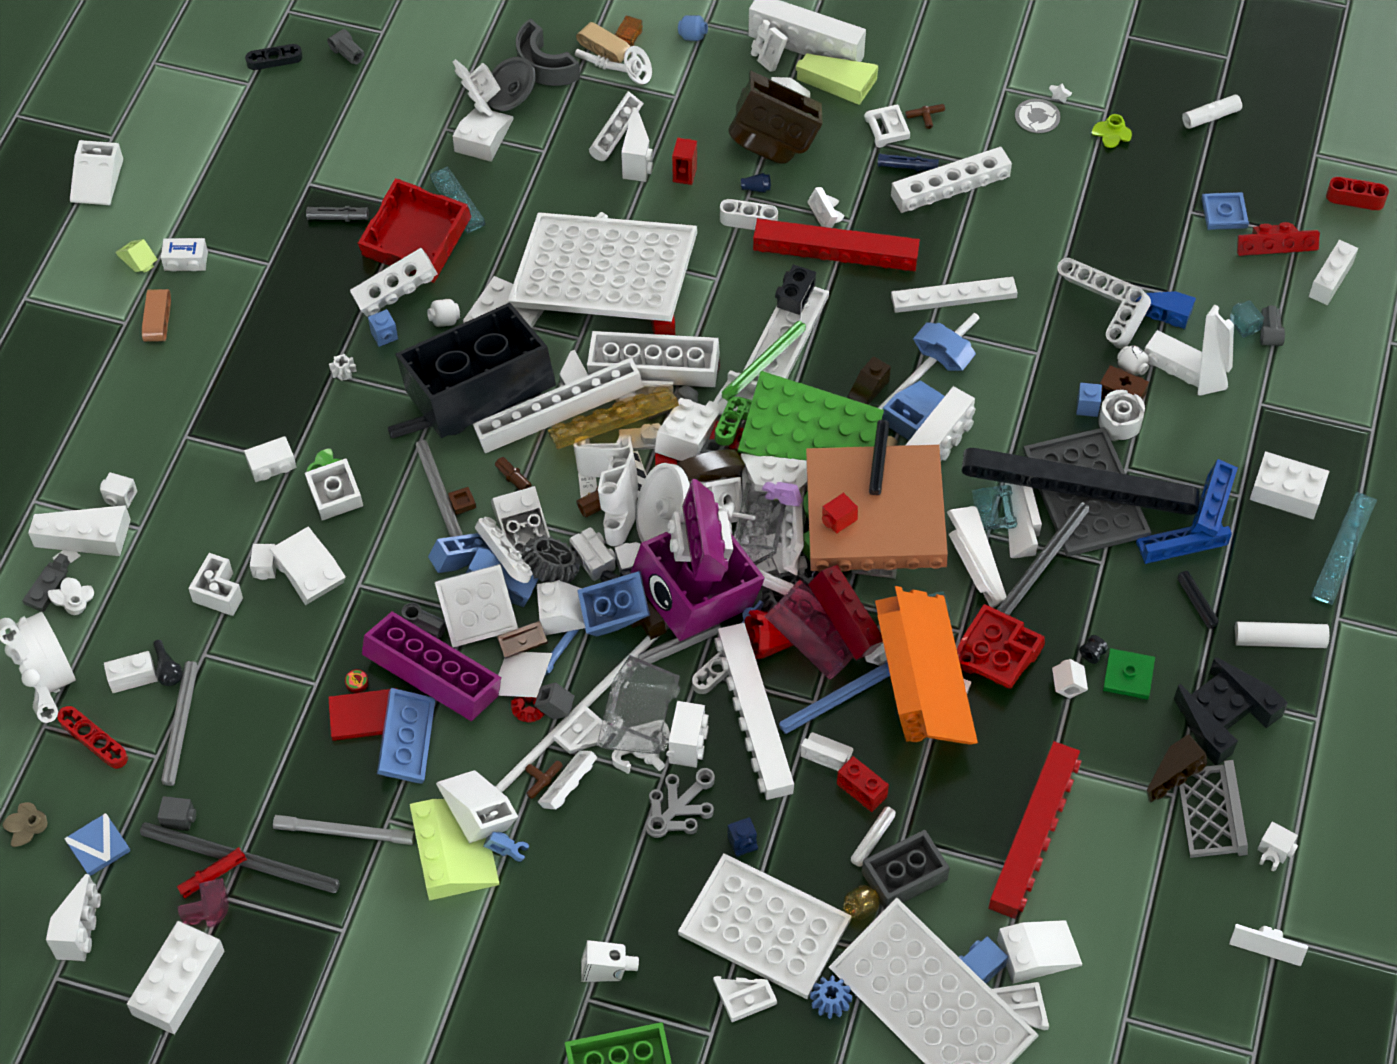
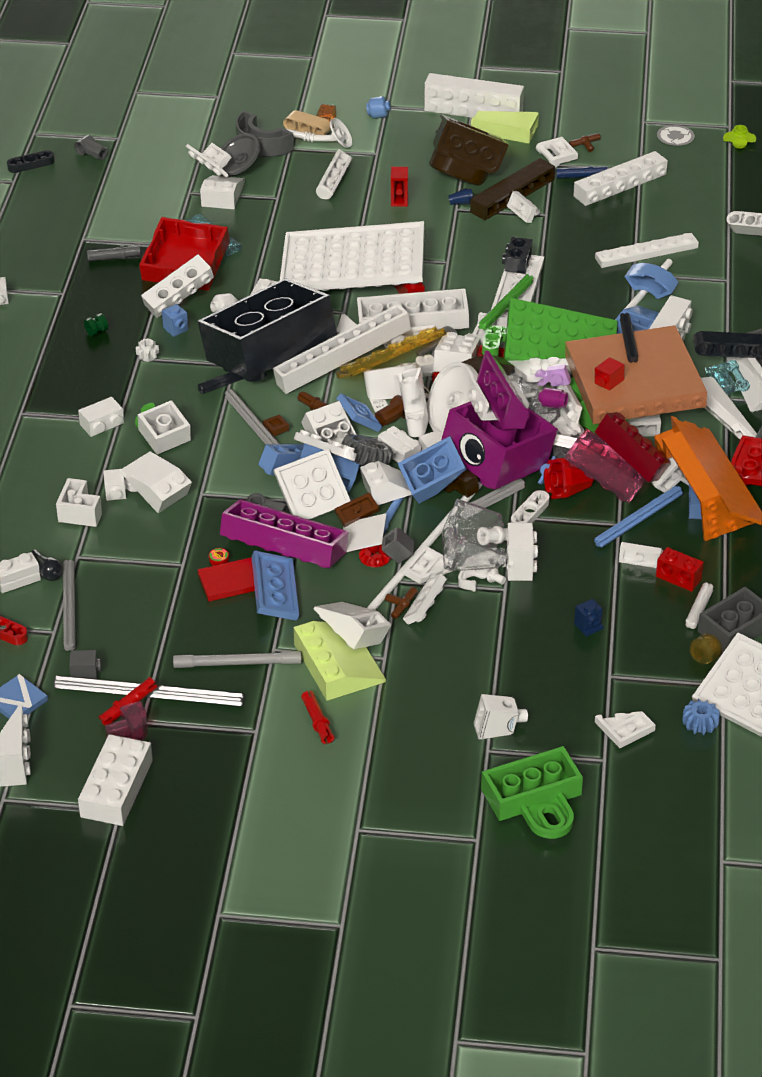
camera: 10 degrees left, 15 degrees down
medium blue plate [483,831,529,862] -> none
white slope [621,107,653,182] -> none
light grey plant [645,768,715,838] -> none
white plate [678,854,852,999] -> none
white brick [715,623,794,800] -> none
white beam [720,199,778,230] -> none
white plate [751,20,788,72] -> none
red brick [753,218,920,271] -> none
dark brown slope [848,356,891,405] -> none
white piece [1049,83,1072,103] -> none
none -> dark green wheel [84,313,109,337]
none -> red pin [301,690,335,744]
none -> medium blue tile [336,394,382,432]
none -> dark brown brick [470,158,555,221]
none -> white pin [477,526,534,545]
none -> magenta brick [538,387,568,409]

